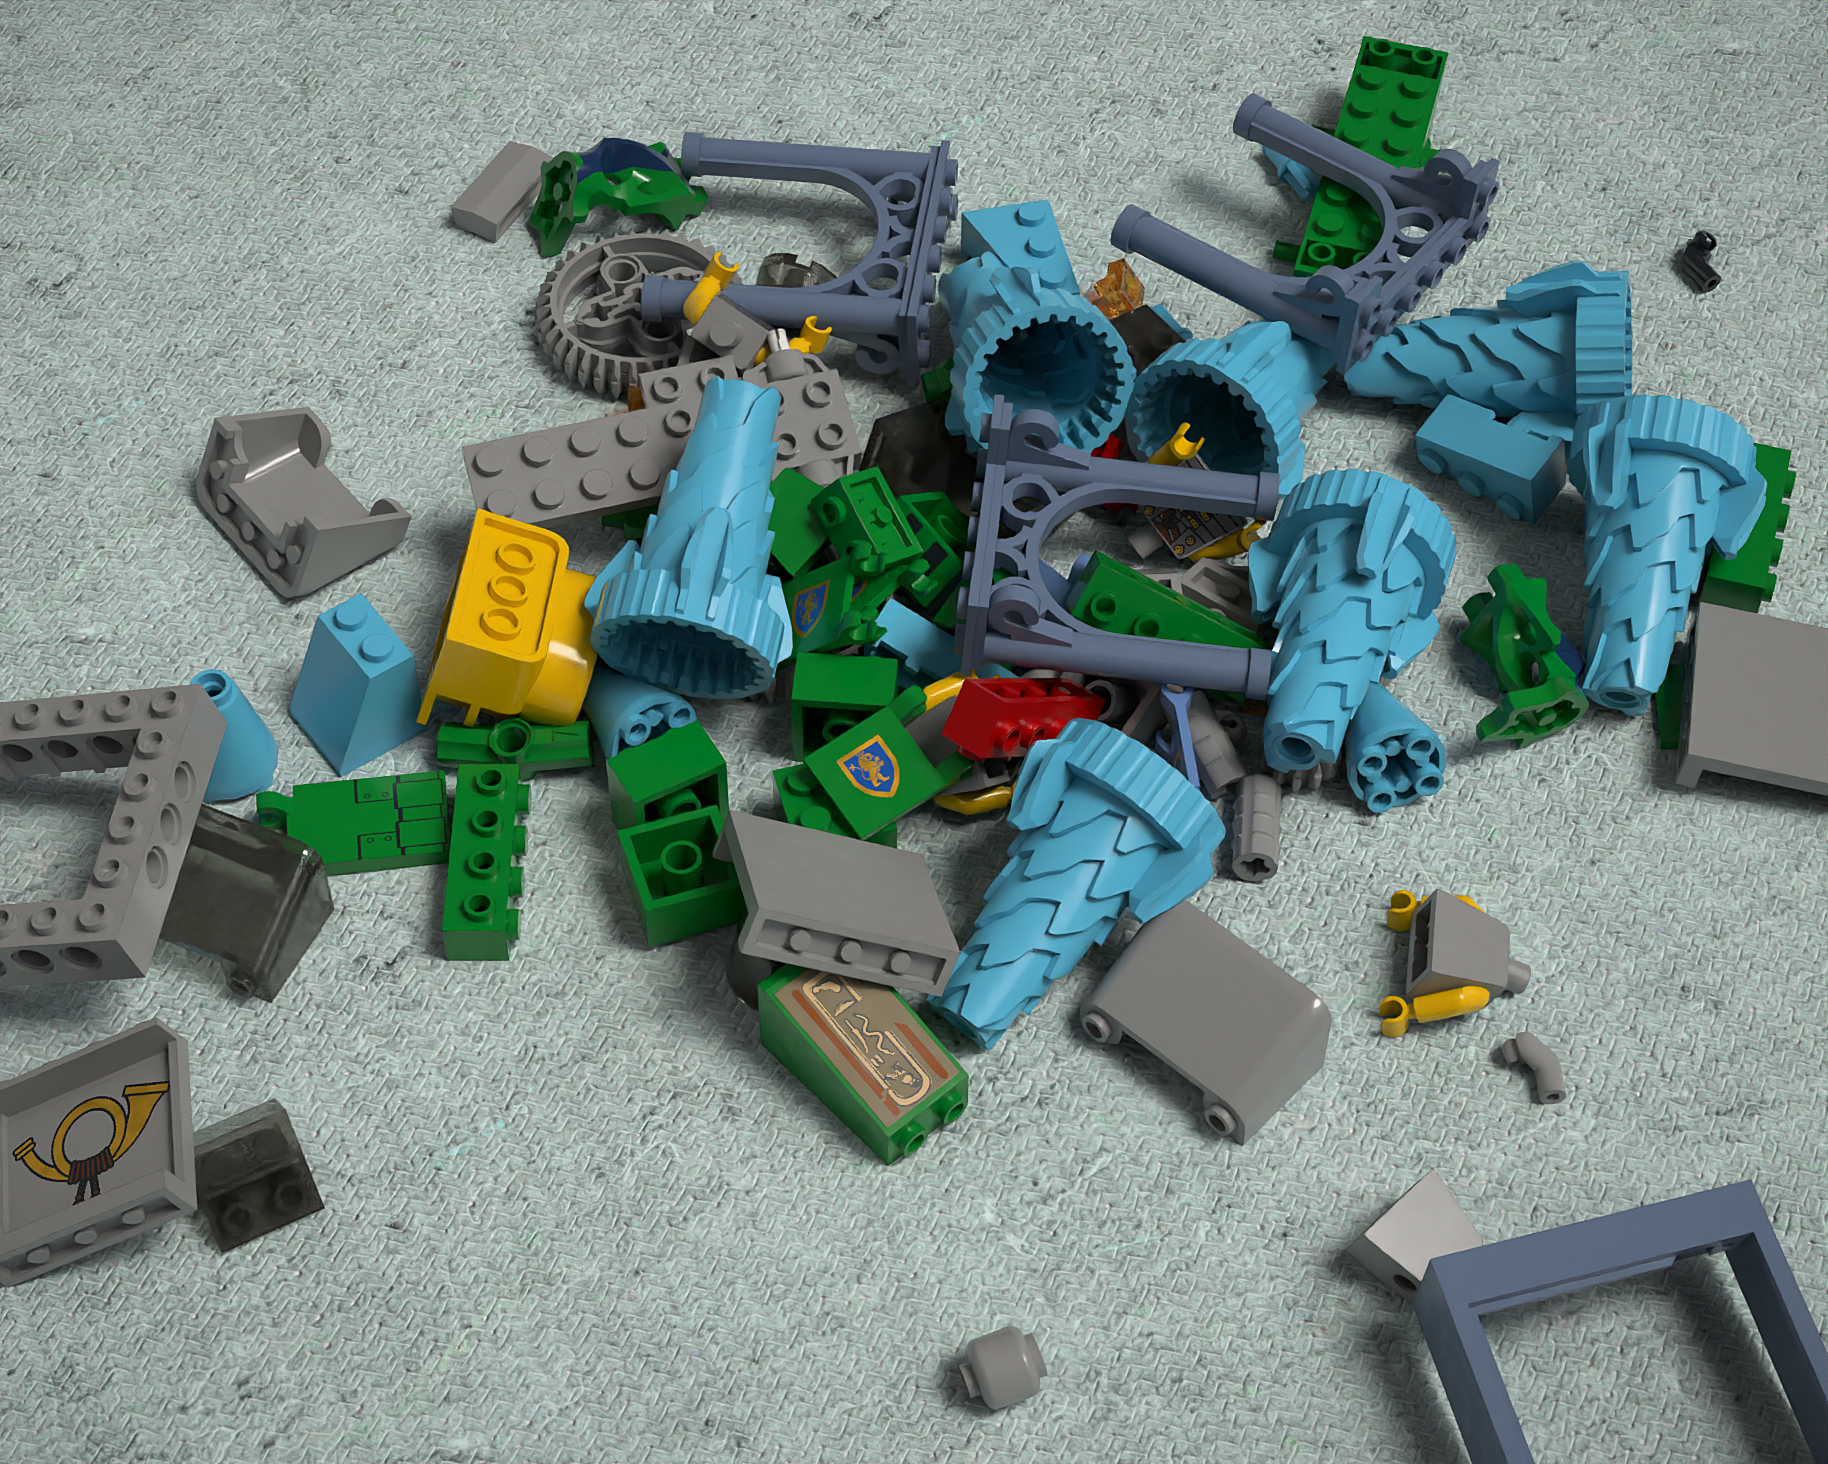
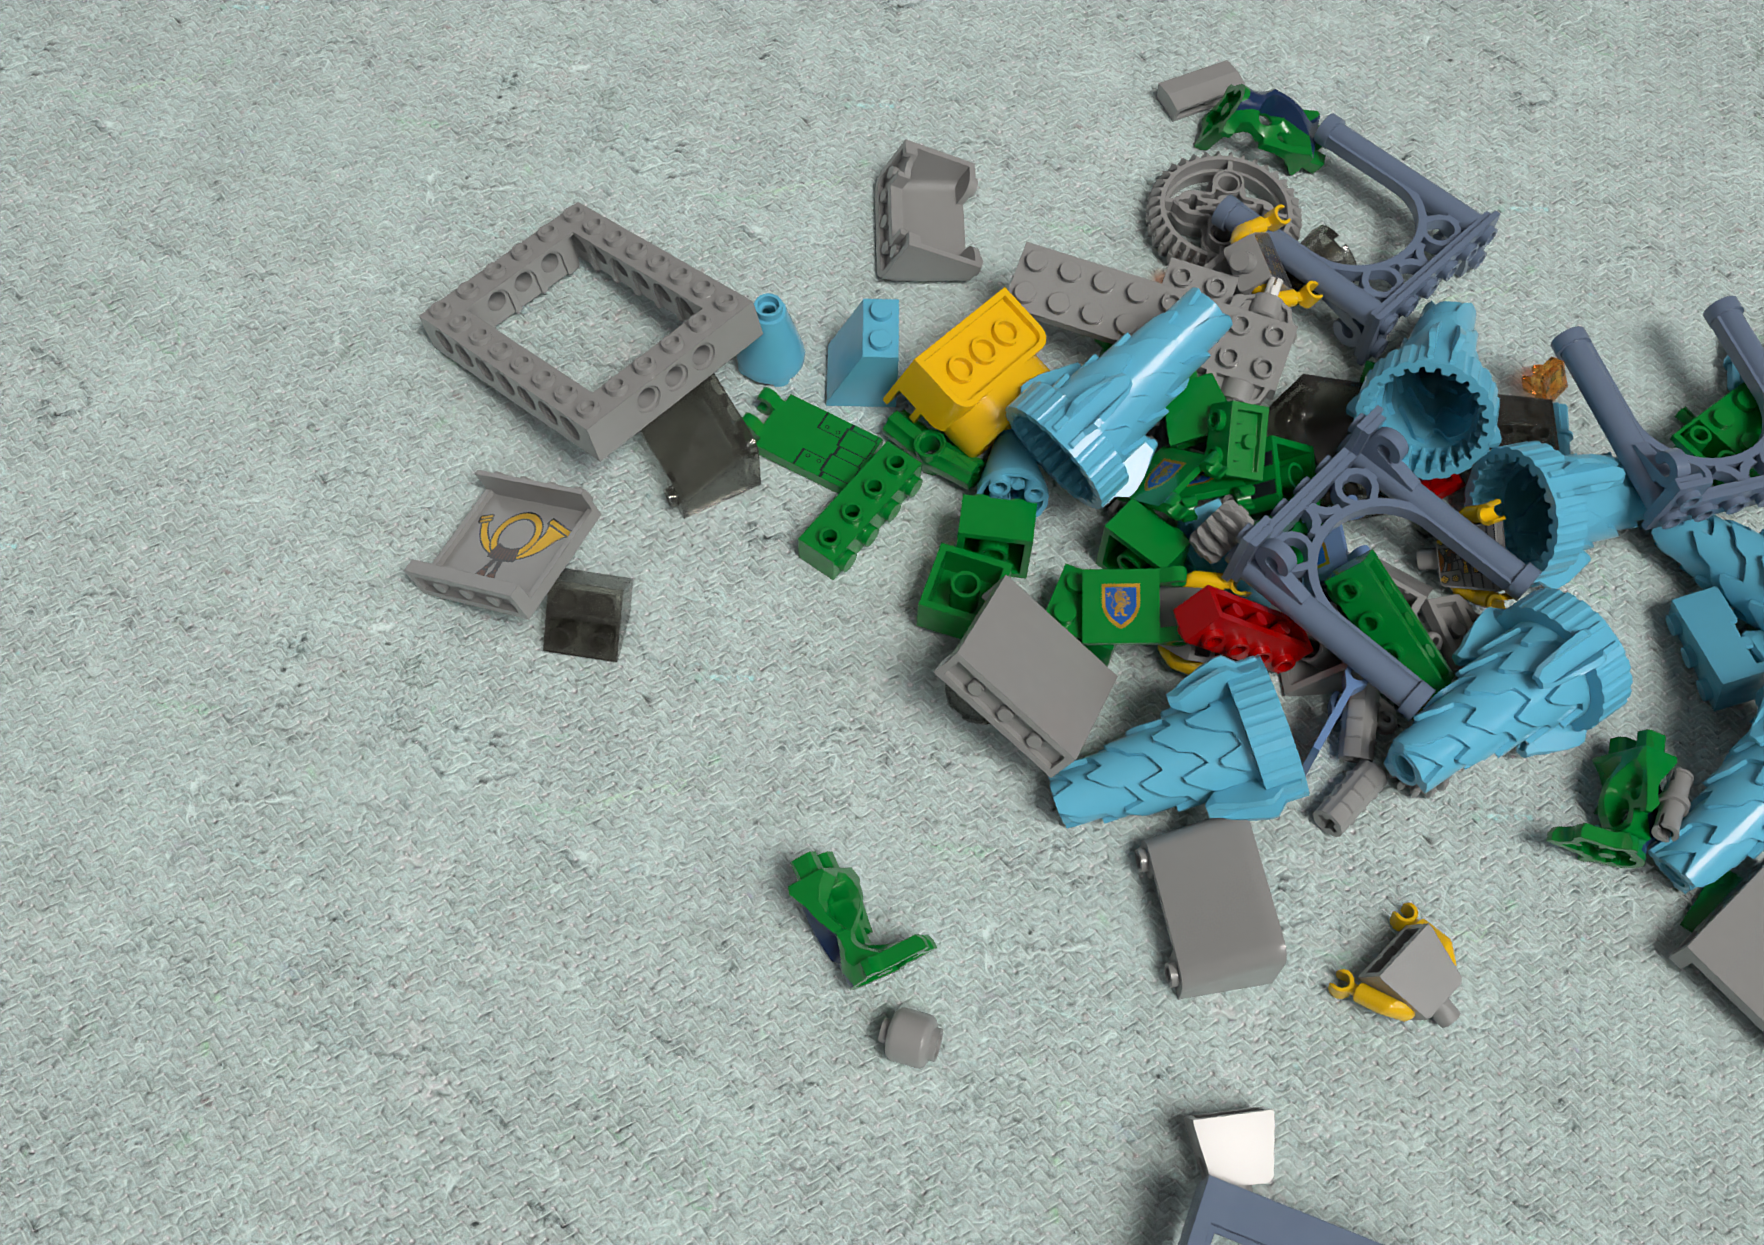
camera: 35 degrees right, 10 degrees up
slope [758,963,969,1166] -> none
medium azure wedge [961,199,1080,295] -> none
medium azure cone [1345,683,1446,813] -> none
light grey arm [1502,1032,1566,1104] -> none
none -> green hips [788,851,937,990]
none -> light grey gear [1189,499,1254,564]
none -> light grey pin [1651,768,1694,842]

